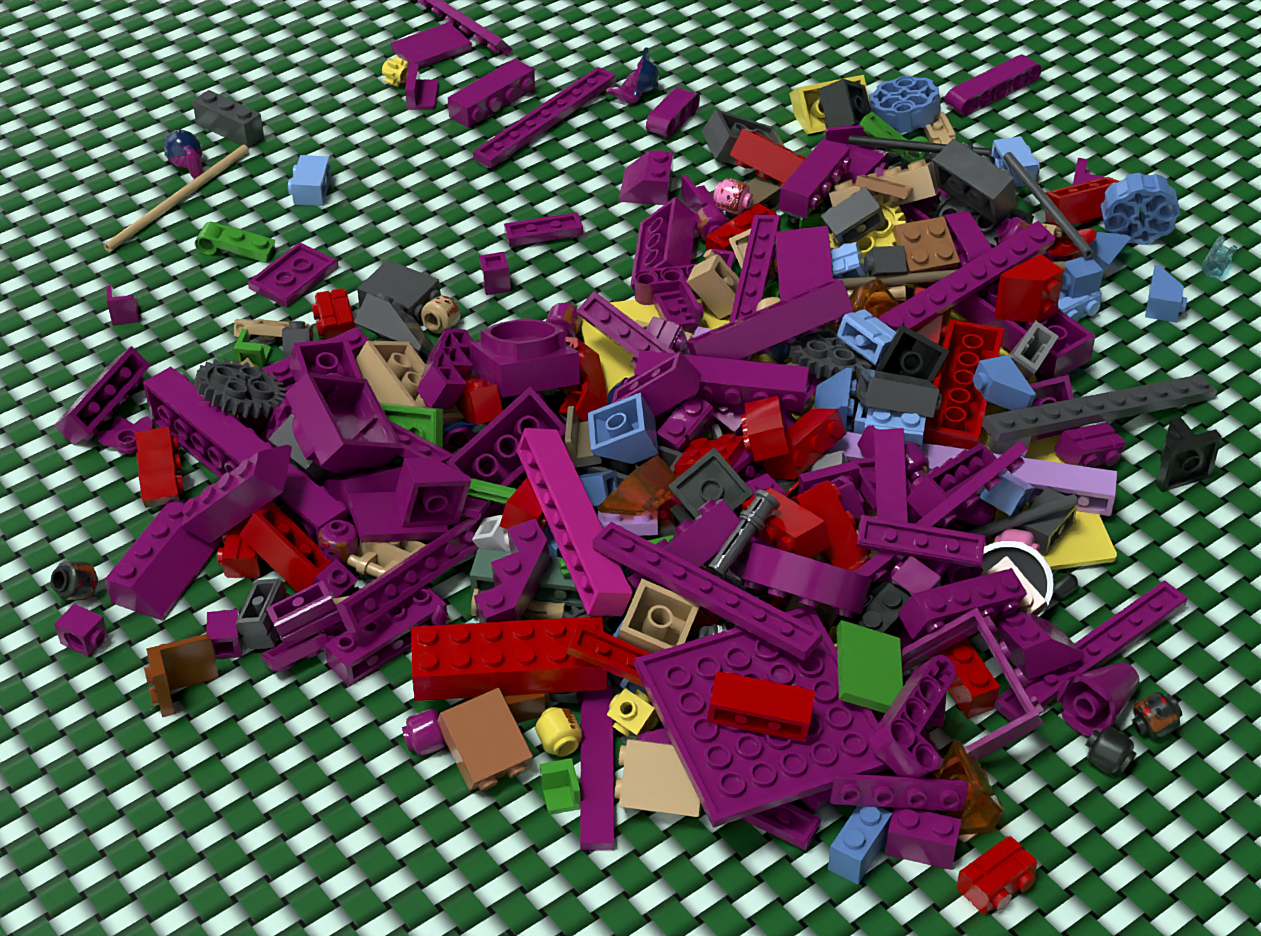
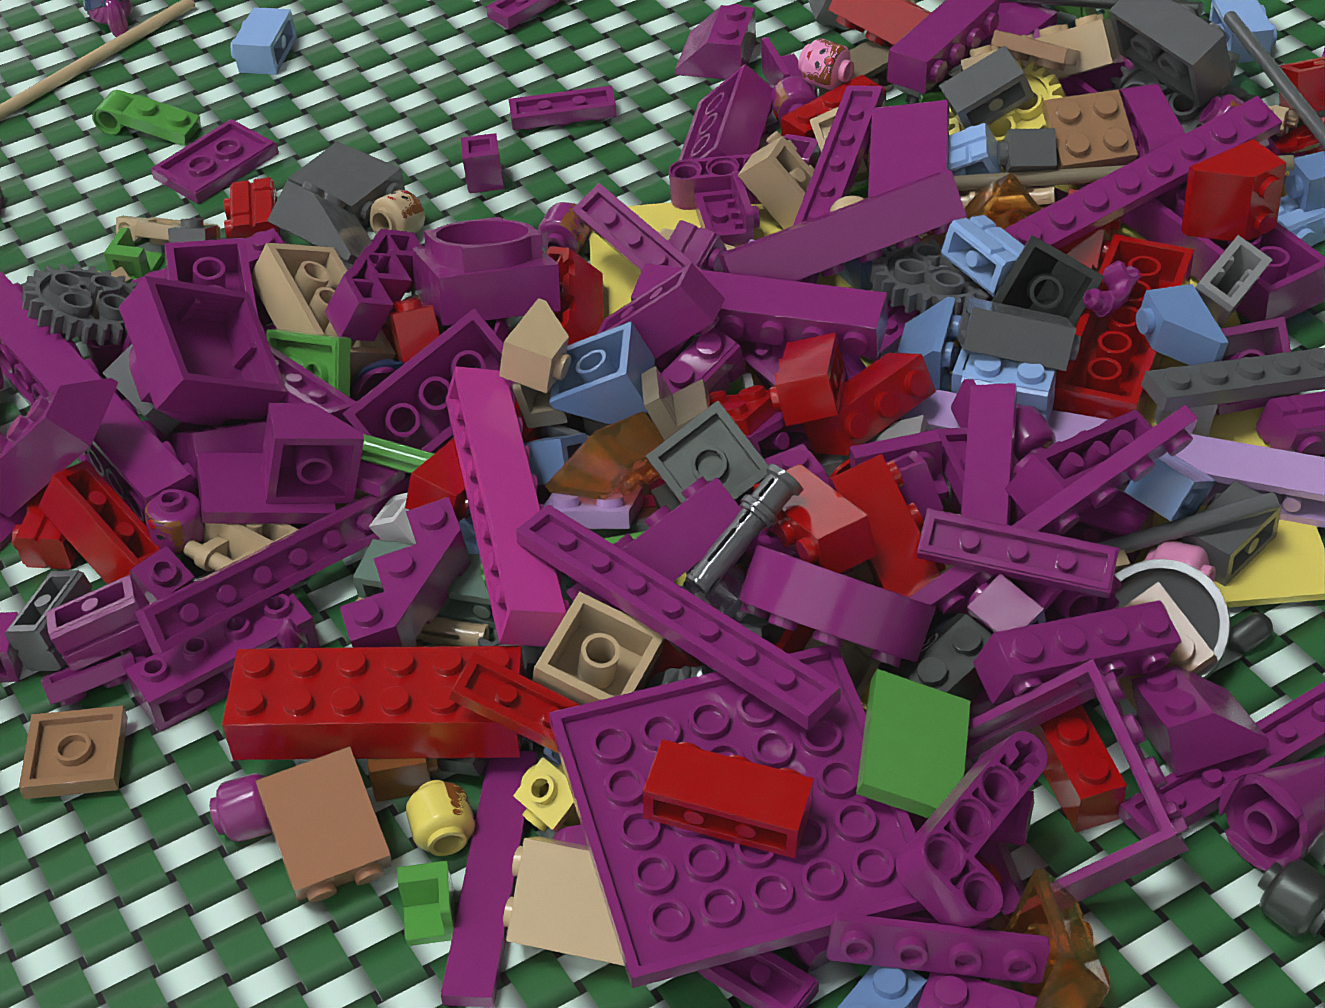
camera: 10 degrees right, 0 degrees up
none -> medium nougat plate [19,706,128,799]
none -> tan slope [499,298,571,394]
none -> dark tan panel [641,366,710,441]
none -> magenta piece [1083,260,1141,317]

